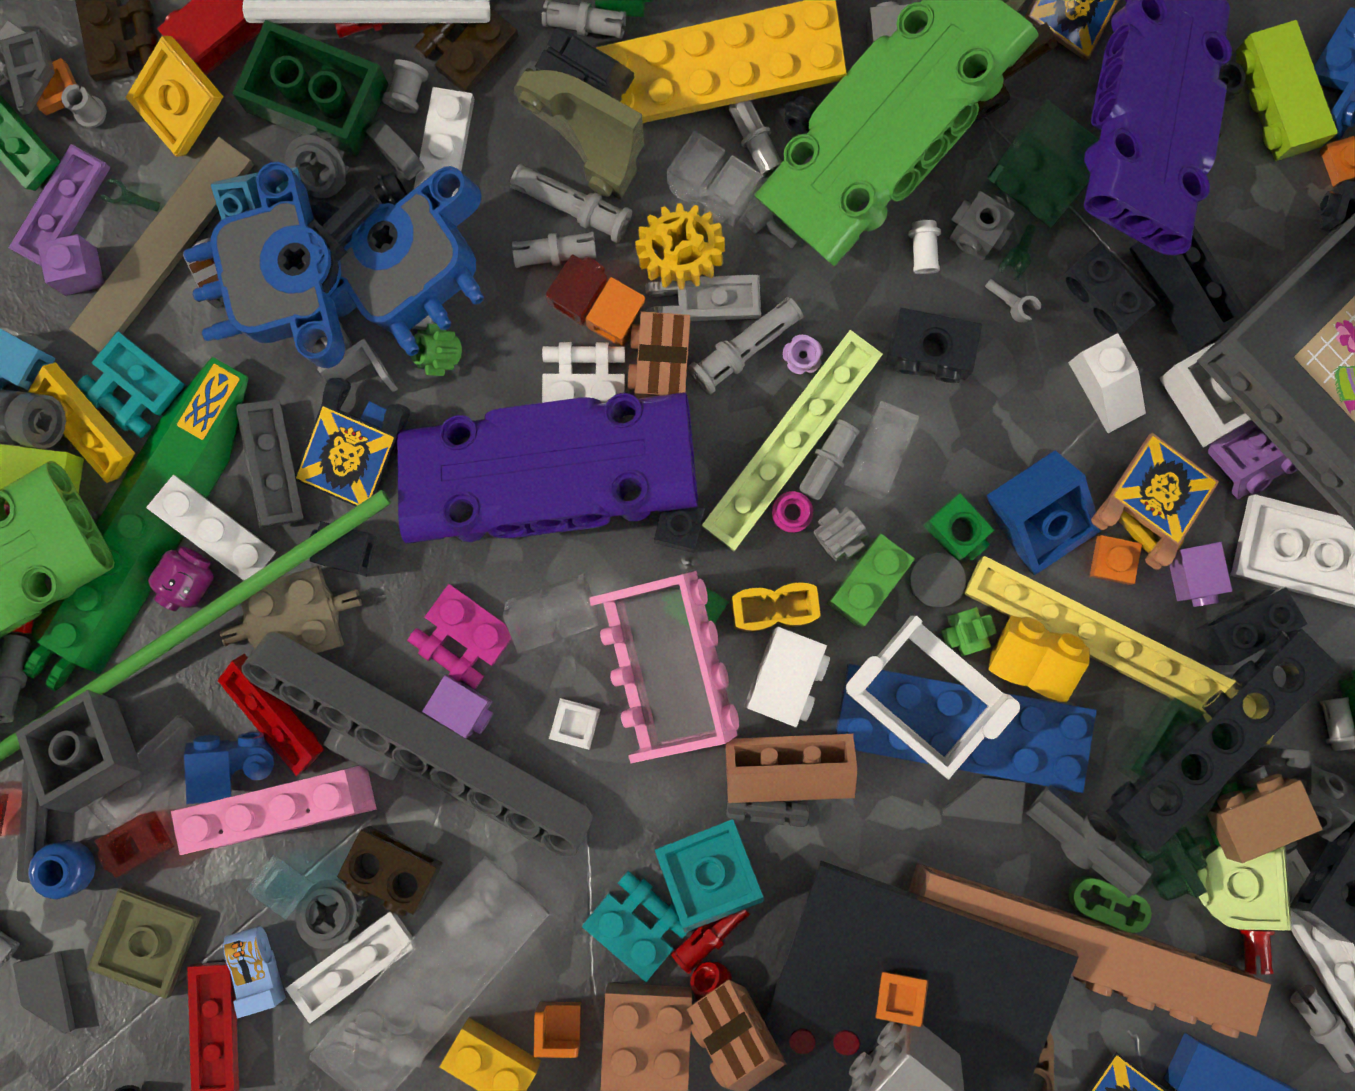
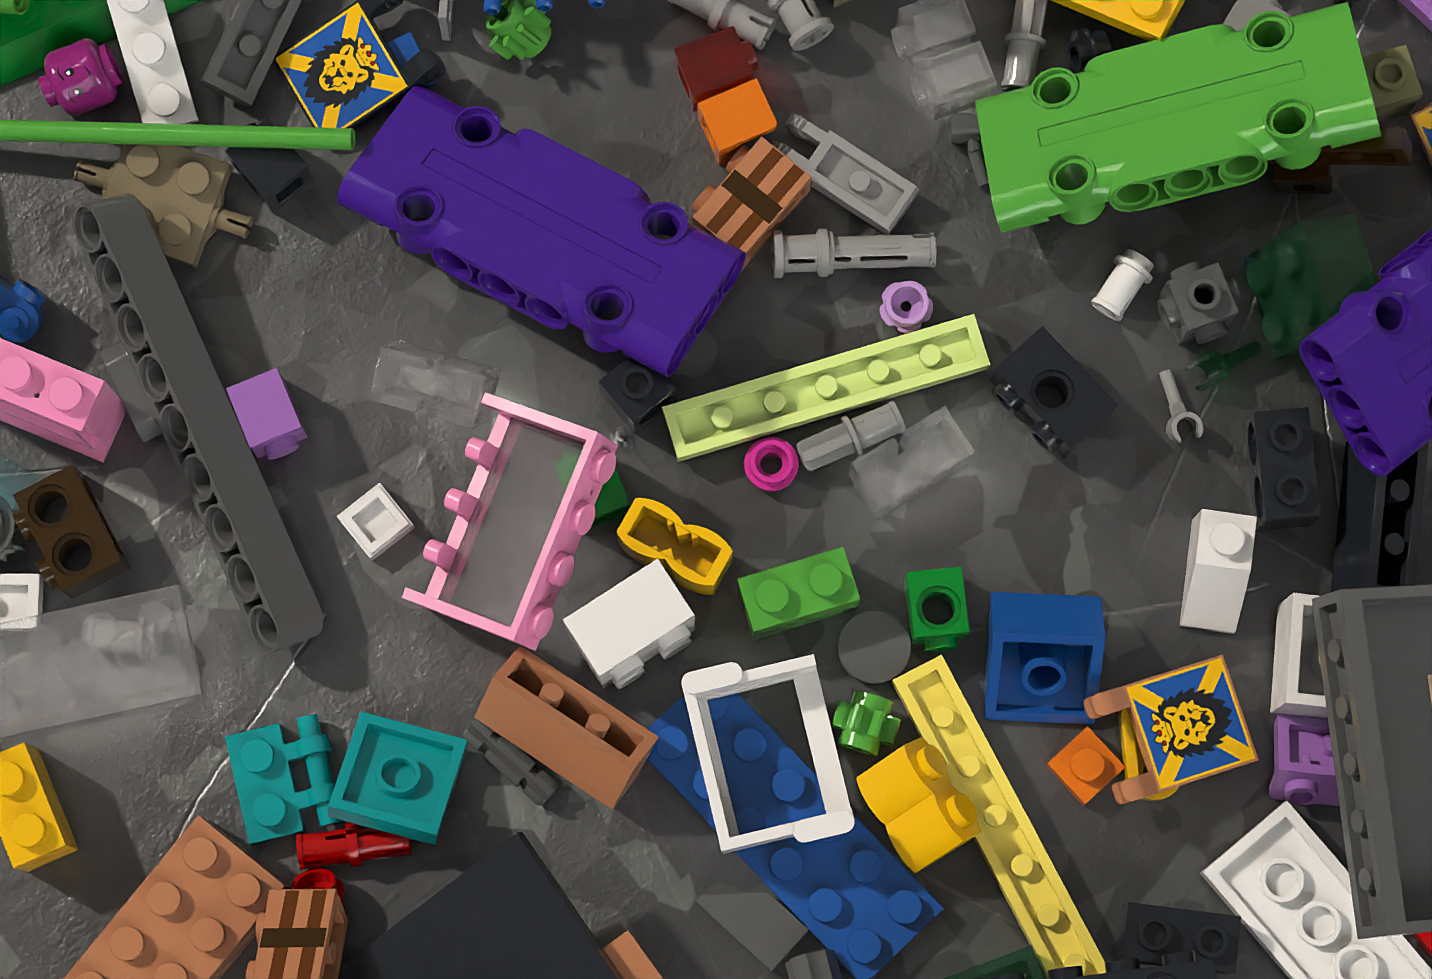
camera: 35 degrees right, 5 degrees down
red plate [217,653,324,776] -> none
dark pink plate [407,584,517,690] -> none
orange panel [534,1002,581,1058] -> none
white plate [542,342,625,417] -> none
yellow gear [635,203,725,290] -> none
light grey gear [814,506,869,561] -> none
medium lavender brick [1169,542,1232,607] -> none

